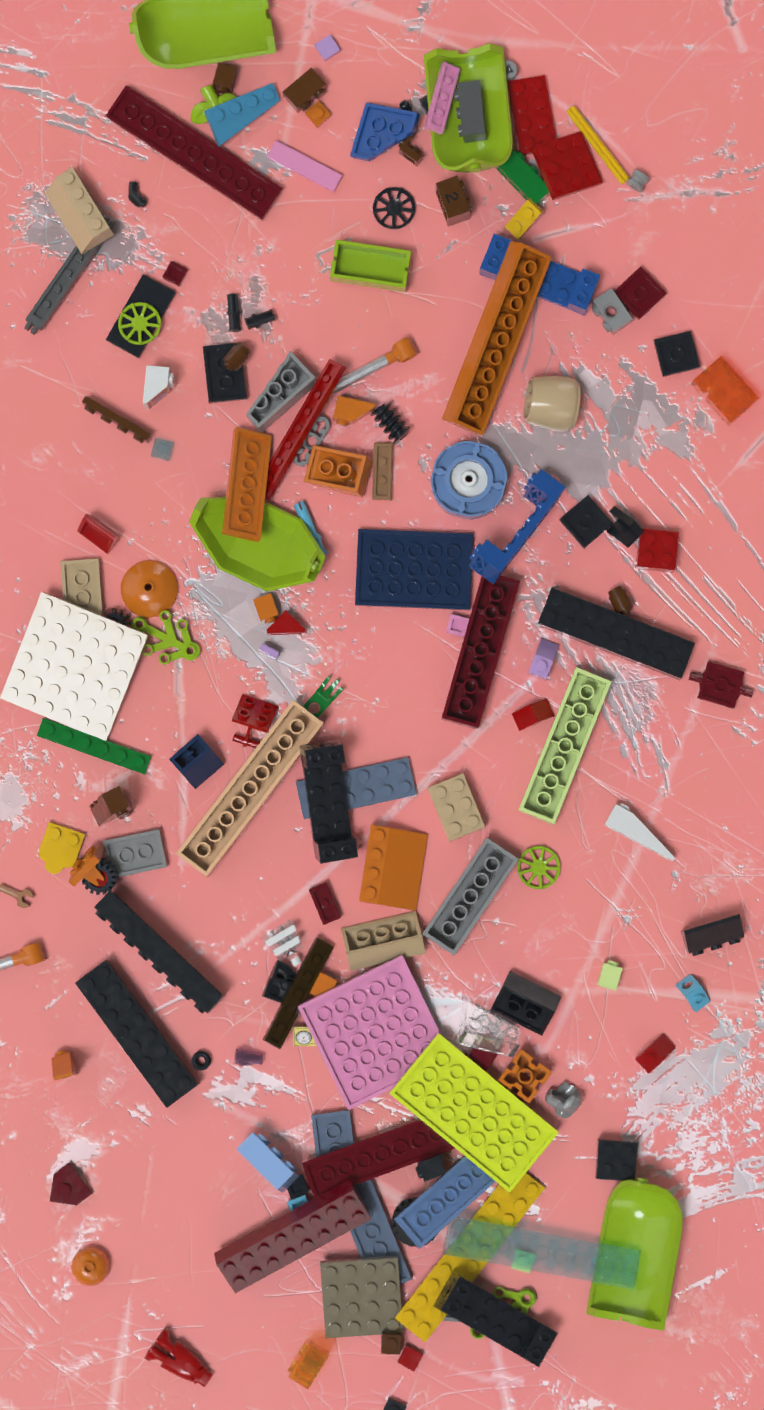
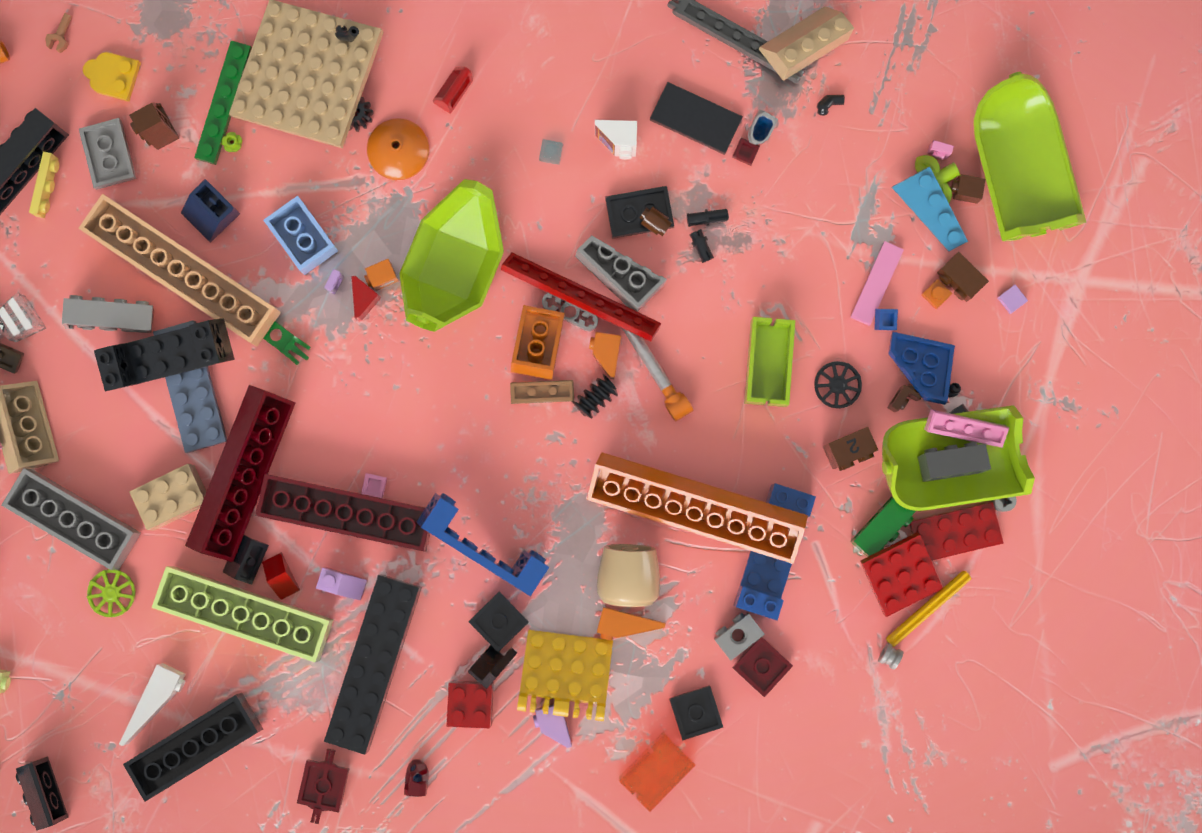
camera: 85 degrees right, 0 degrees up
tan plate [60,558,103,615] -> none
plate [69,843,118,895] -> none
reddish brown plate [82,396,152,443] -> none
dark red plate [105,85,283,221] -> none
lime wheel [118,302,161,345] -> none
lime plant [132,610,200,665] -> none
orange plate [222,427,272,542] -> none
red plate [232,694,278,749] -> none
medium azure pin [294,501,329,555] -> none
dark red plate [309,882,341,925] -> none
dark blue plate [355,529,473,610] -> none
orange slope [359,825,428,911] -> none
medium blue piece [430,441,507,520] -> none
yellow plate [505,198,543,240] -> none
reddish brown brick [608,586,634,615] -> none
none -> light yellow plate [29,152,59,218]
none -> light grey wedge [62,295,154,333]
none -> black brick [123,692,263,802]
none -> dark red brick [185,385,296,562]
none -> lime plate [222,132,242,152]
none -> black panel [223,535,269,585]
none -> light blue brick [263,195,338,275]
none -> black arm [335,25,359,42]
none -> dark red rock [404,759,429,797]
none -> yellow hinge [517,630,613,721]
none -> lavender slope [533,704,572,748]
none -> orange slope [597,607,666,641]
none -> rock [748,110,778,145]
none -> blue plate [874,309,898,330]
none -> bright pink plate [927,140,954,160]

